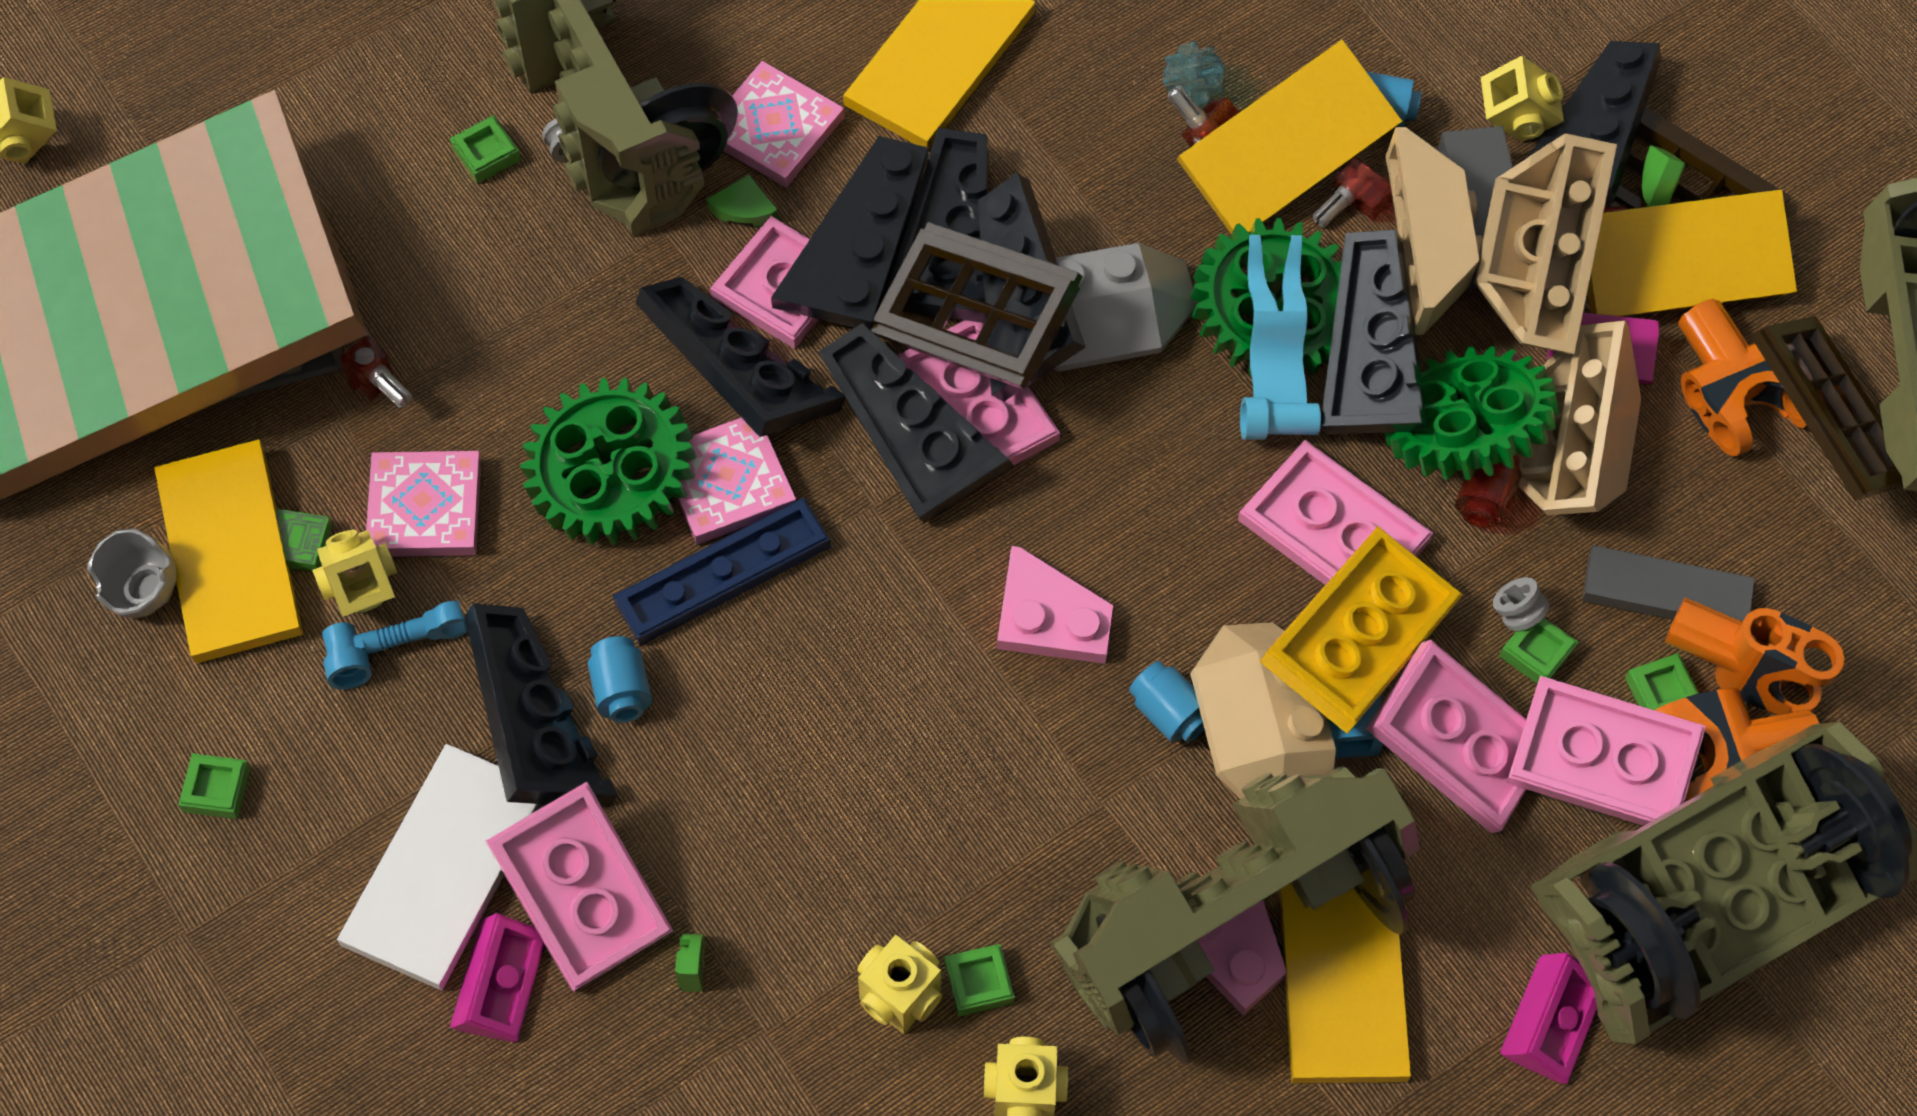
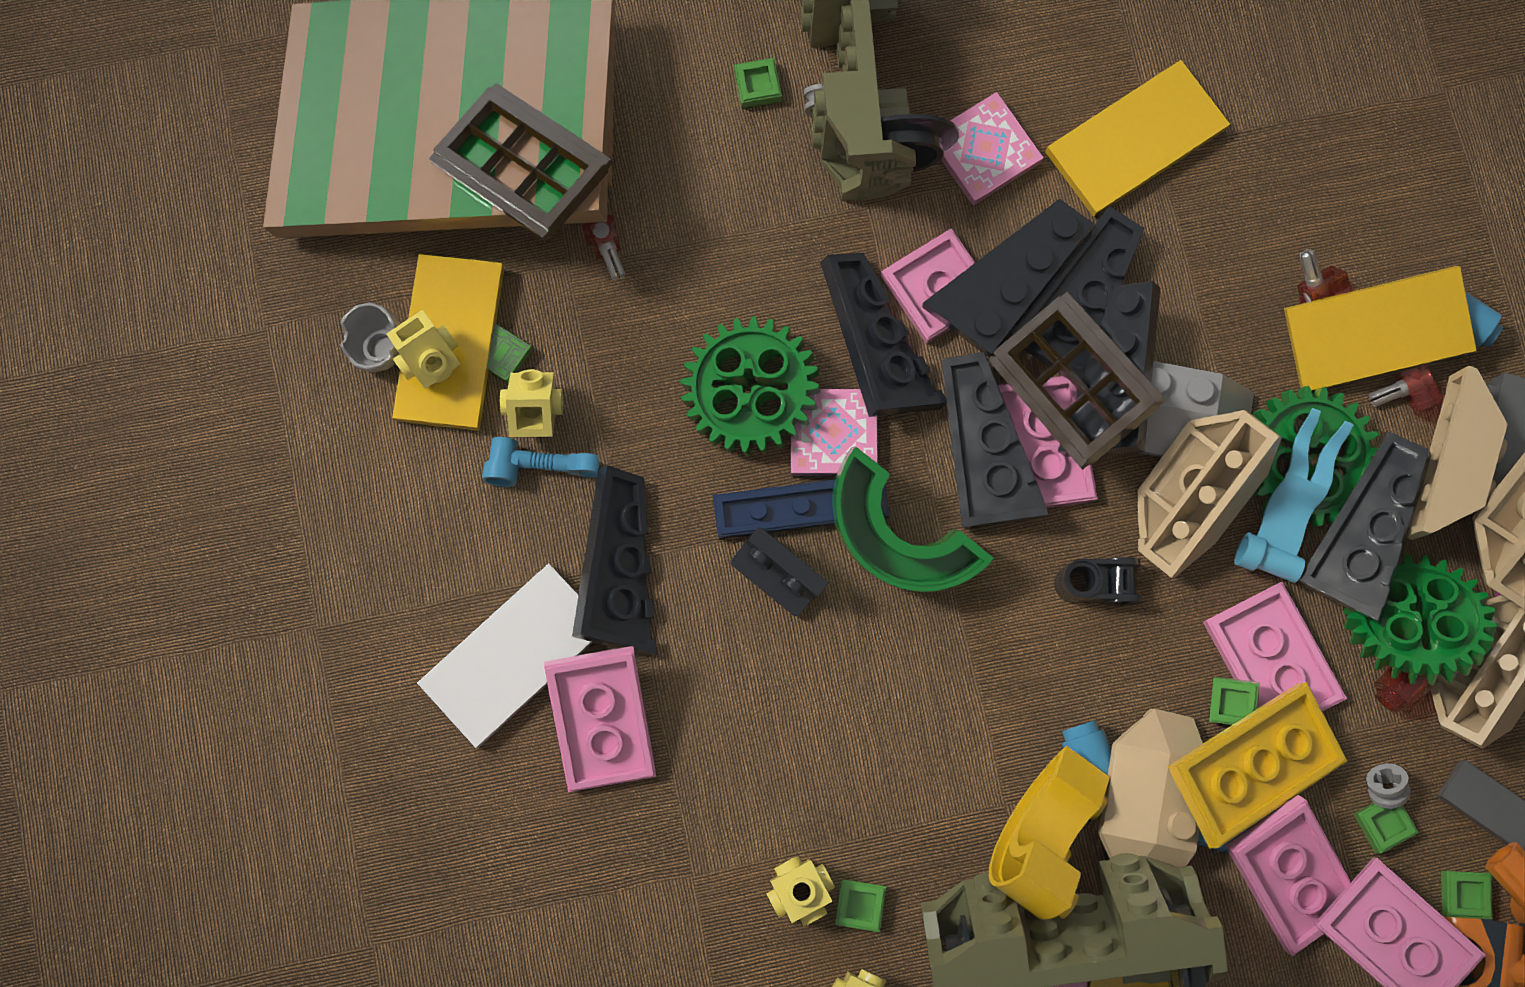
camera: 20 degrees right, 15 degrees up
bright green tile [178,753,251,819] -> none
bright pink tile [366,451,481,557] -> none
dark pink slope [450,913,545,1042] -> none
dark azure brick [587,636,652,723] -> none
bright green tile [675,934,705,992] -> none
bright green tile [706,175,778,227] -> none
bright pink wing [997,546,1113,664] -> none
clear light blue gear [1163,41,1225,106] -> none
none -> light yellow brick [387,309,461,389]
none -> dark brown piece [429,83,613,242]
none -> black bracket [730,526,829,616]
none -> green brick [832,446,994,592]
none -> yellow brick [988,746,1110,920]
none -> black piece [1054,557,1142,606]
none -> tan wedge [1137,410,1282,578]
none -> bright green tile [1209,677,1260,725]

